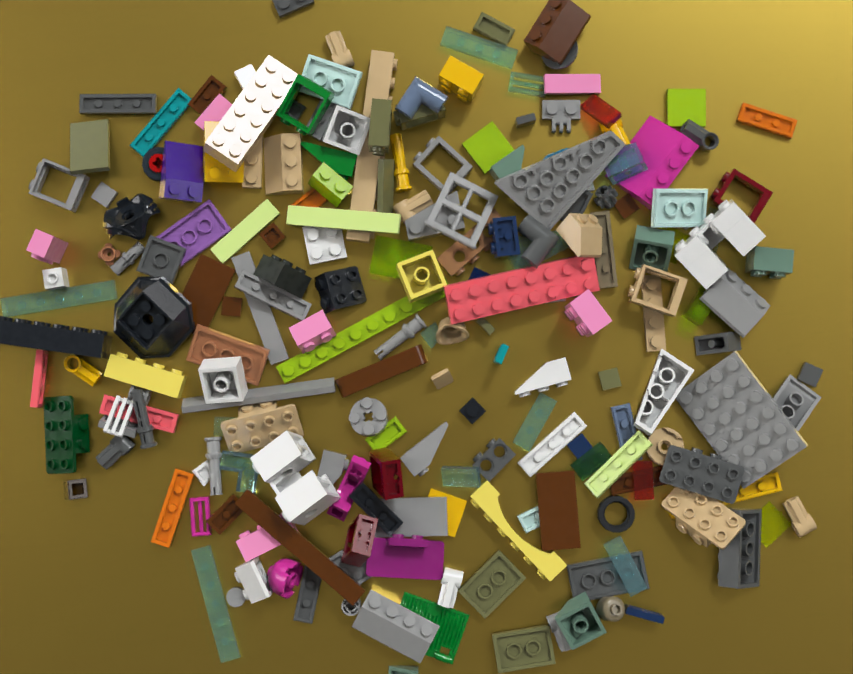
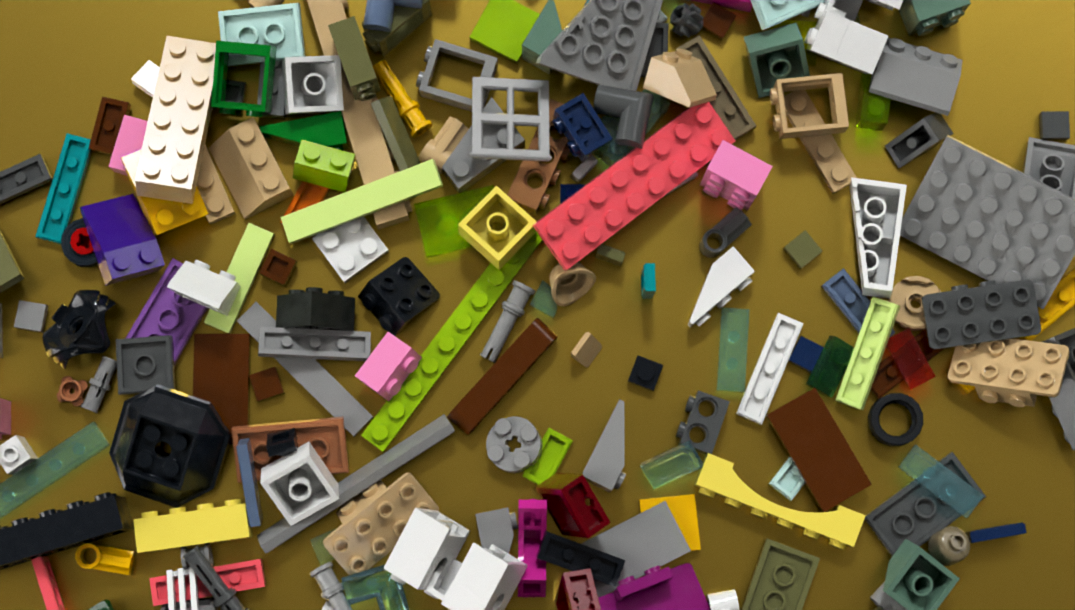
camera: 30 degrees left, 5 degrees down
none -> white slope [167,260,241,316]
none -> sand blue tile [236,438,263,527]
none -> black plate [266,428,298,457]
none -> light grey tile [569,154,598,183]
none -> dark grey piece [699,208,752,258]

